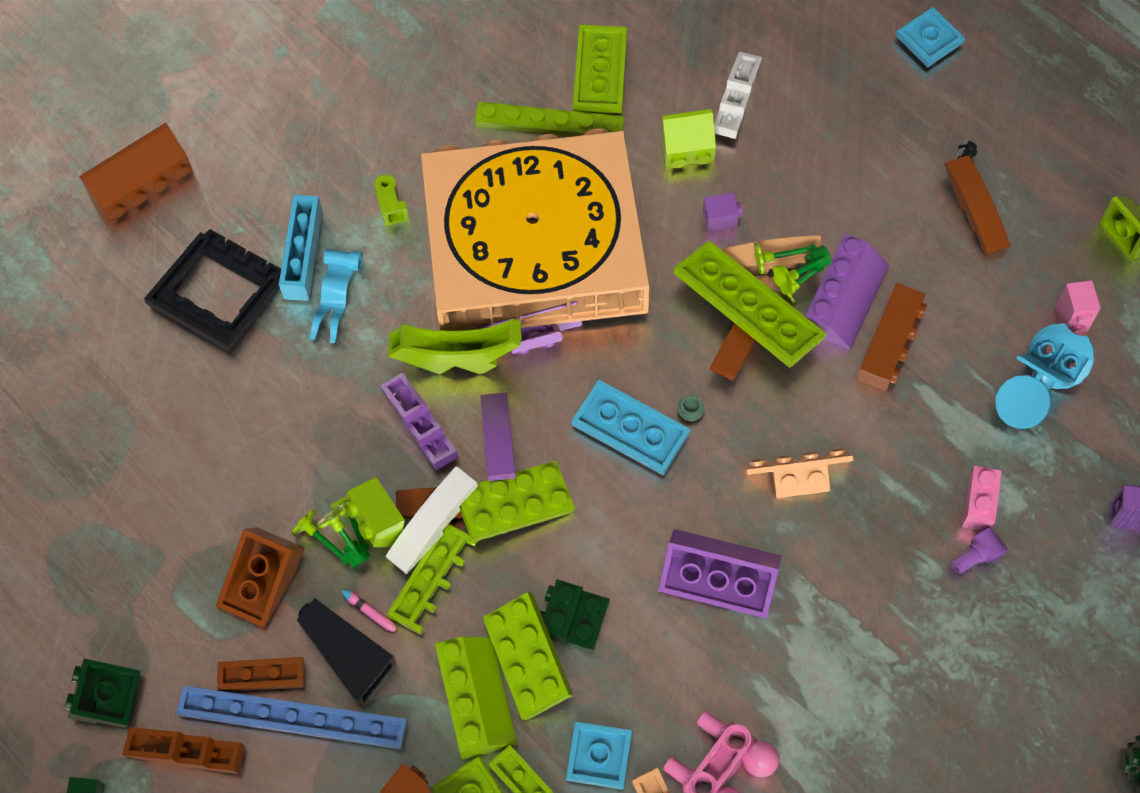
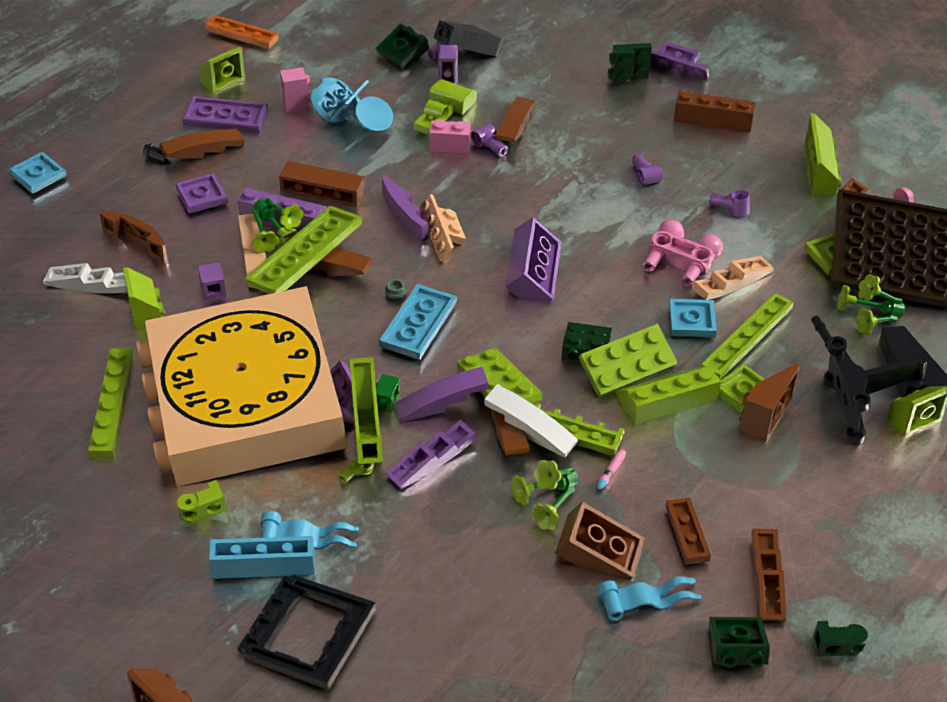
camera: 100 degrees left, 20 degrees down
medium blue plate [176,686,408,749] -> none
black slope [297,598,396,708] -> none
lime slope [344,477,405,547] -> none
lime plate [573,24,627,114] -> none
none -> dark orange slope [99,211,168,262]
none -> medium lavender plate [175,173,228,214]
none -> medium lavender tile [183,96,268,133]
none -> green brick [375,374,400,413]
none -> medium lavender slope [382,176,428,242]
none -> lime plate [413,79,477,135]
none -> dark orange slope [495,97,536,142]
none -> medium azure flag [597,577,702,621]
none -> medium lavender pin [632,153,663,186]

